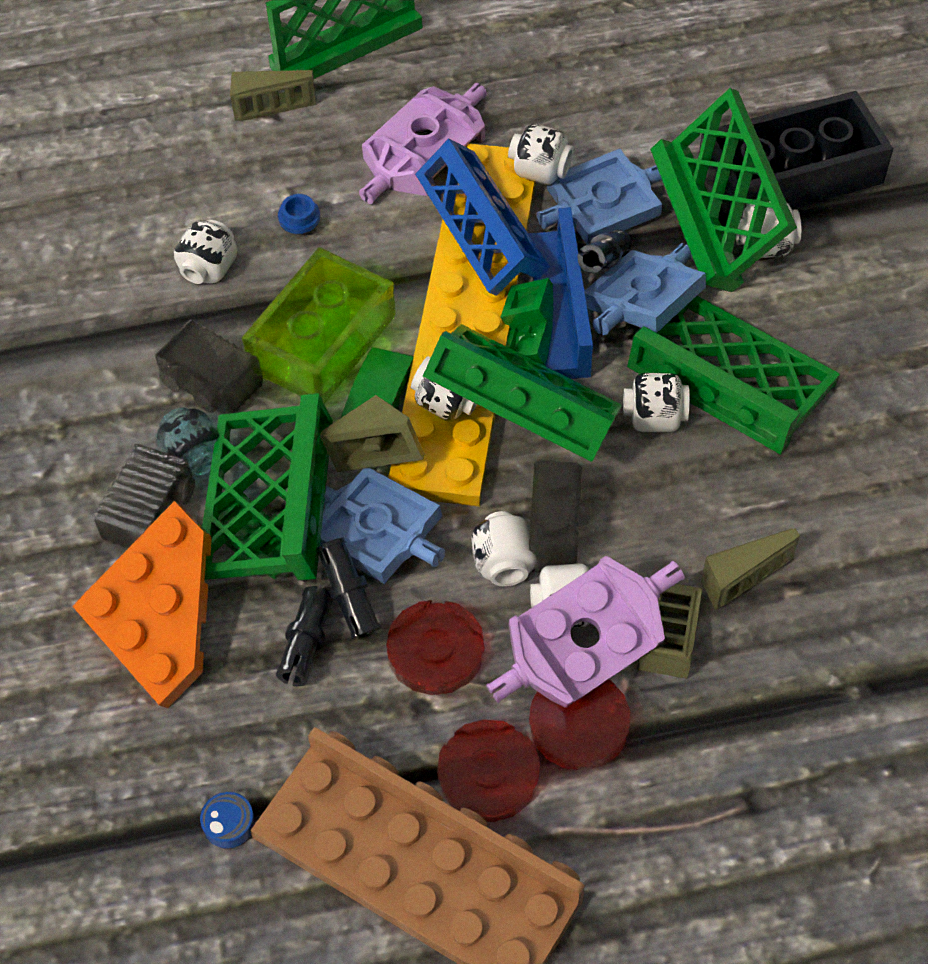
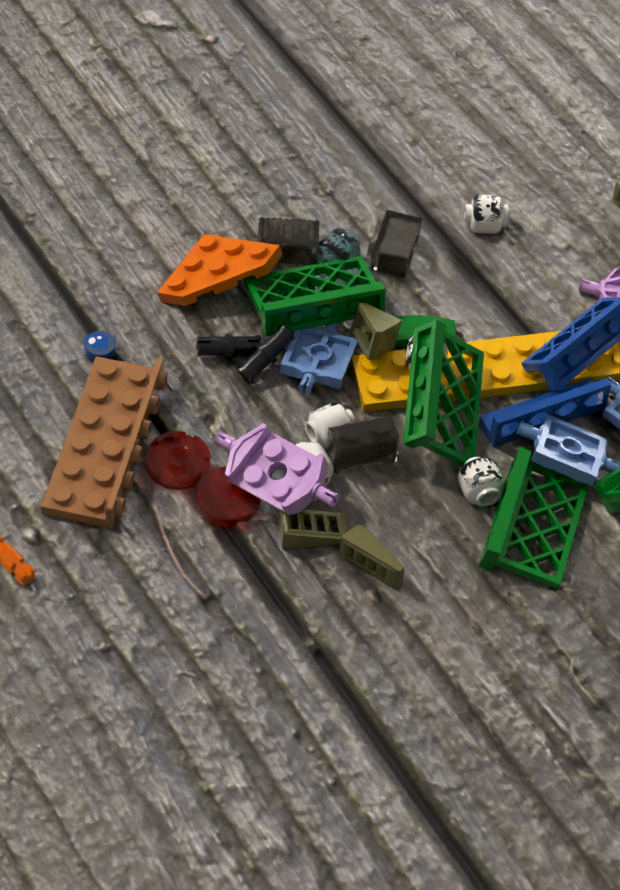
camera: 65 degrees right, 5 degrees down
clear neon green brick [242,247,396,404] -> none
blue plate [278,194,320,234] -> none
clear red tile [386,600,485,695] -> none
green slope [501,278,554,366] -> none
black pin [578,230,632,273] -> none

